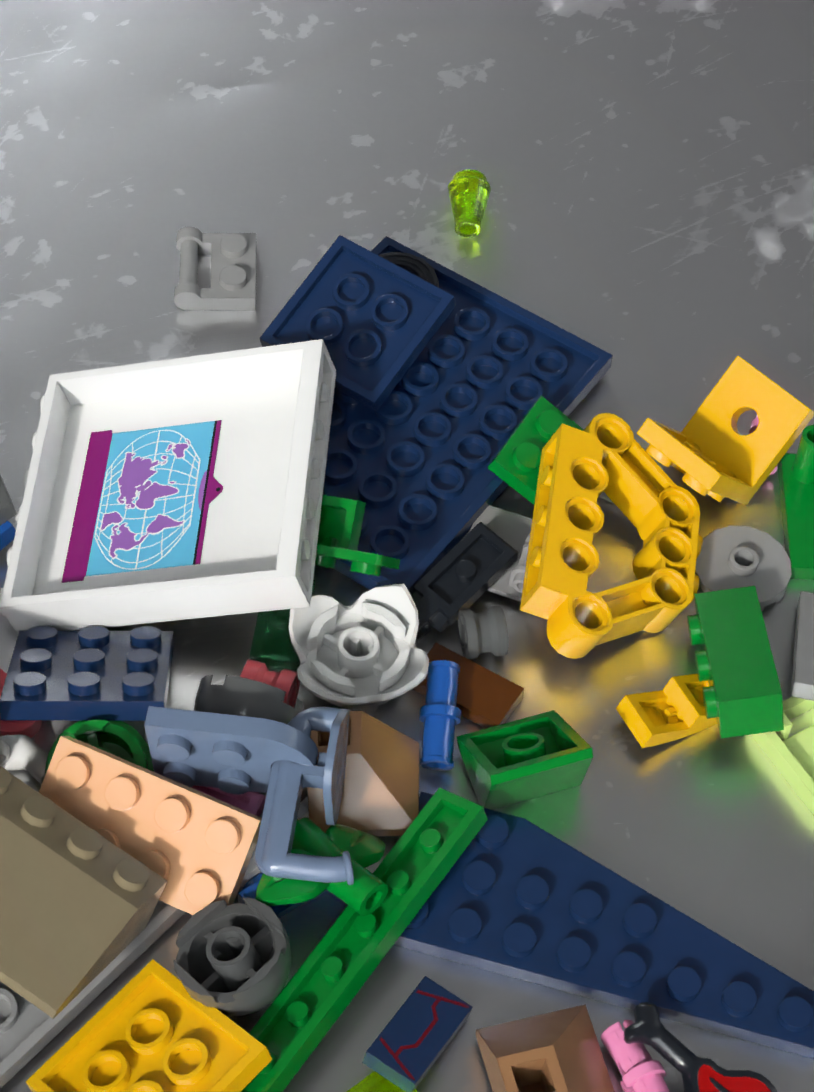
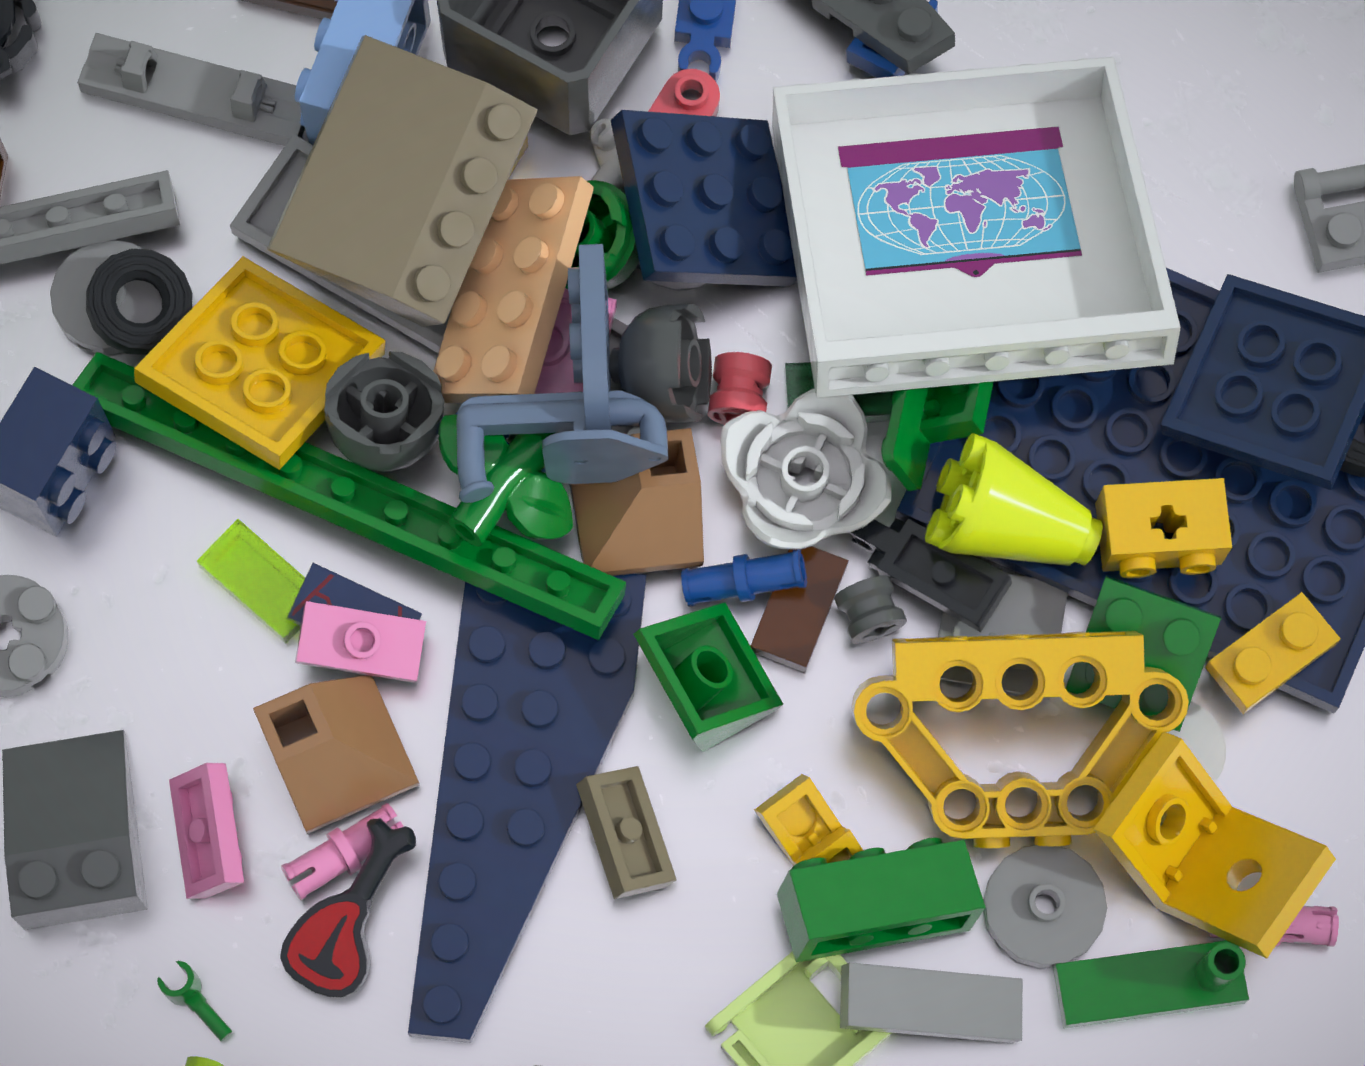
camera: 80 degrees right, 20 degrees up
none -> bright pink plate [295,601,426,683]
none -> dark tan plate [576,766,677,899]
none -> neon yellow cone [925,433,1103,566]
none -> yellow brick [1095,478,1232,578]
none -> yellow plate [1205,592,1341,714]

